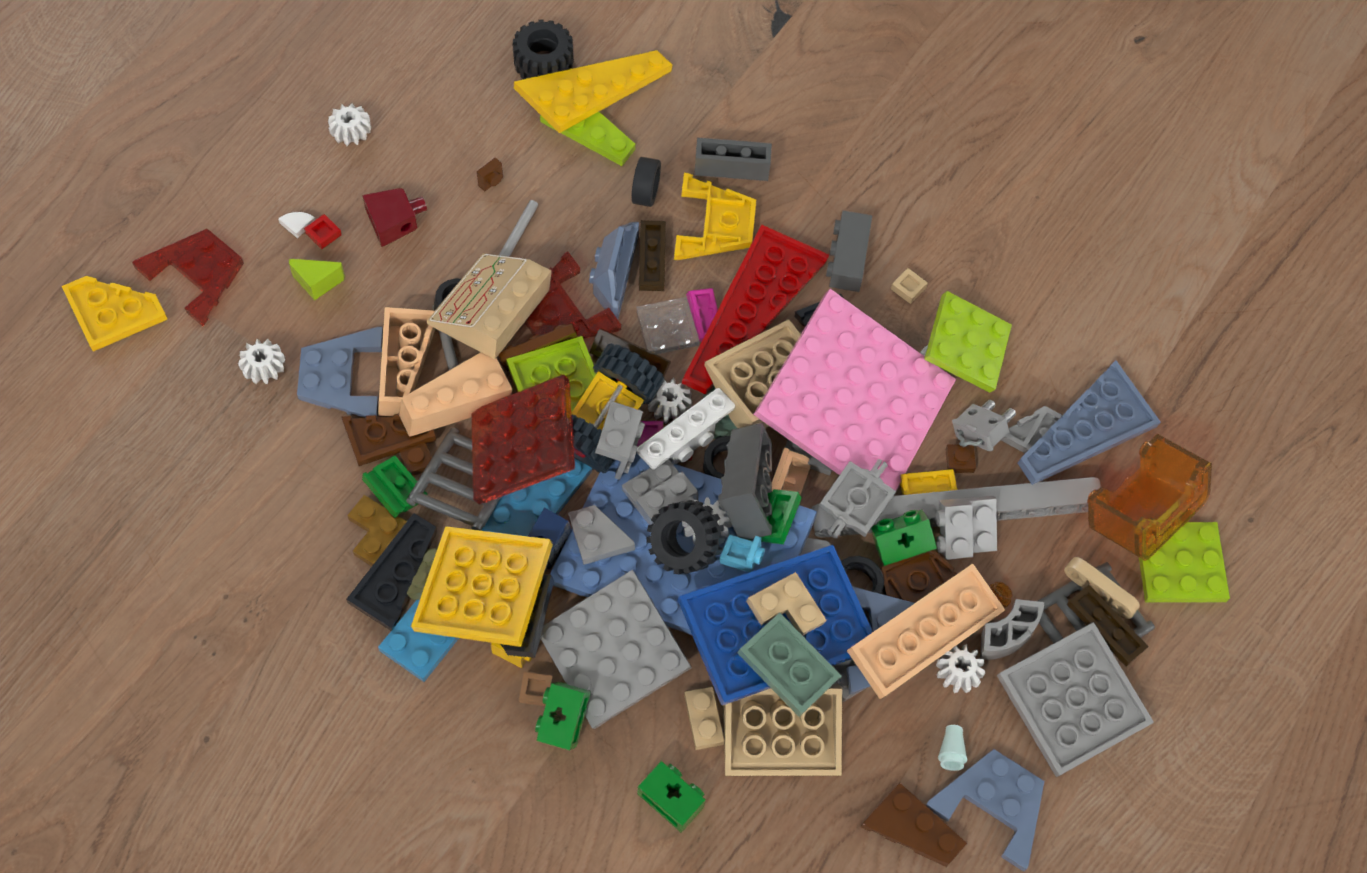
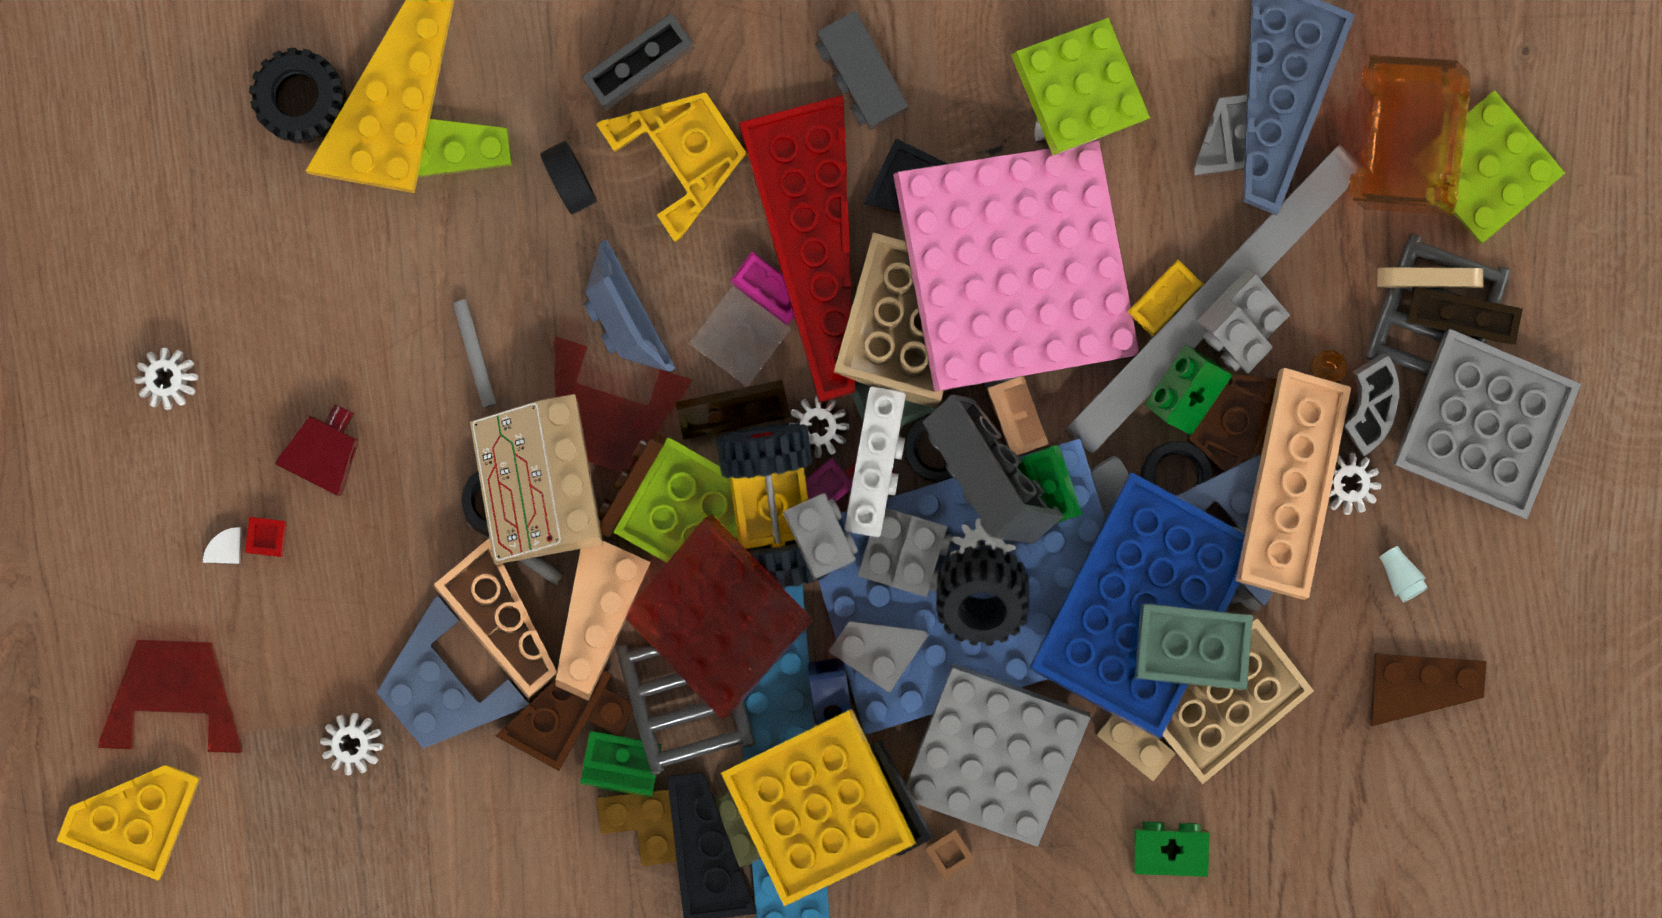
camera: 30 degrees left, 25 degrees up
lime slope [289,259,345,300] -> none
reddish brown plate [476,157,503,192] -> none
green brick [535,682,591,750] -> none
dark brown plate [639,220,666,291] -> none
medium azure bracket [720,534,765,572] -> none
tan plate [746,572,827,636] -> none
light grey plate [819,459,896,539] -> none
tan plate [891,268,928,304] -> none
sand blue wing [926,749,1044,872] -> none
reddish brown plate [945,444,976,473] -> none
light grey piece [952,400,1016,451] -> none

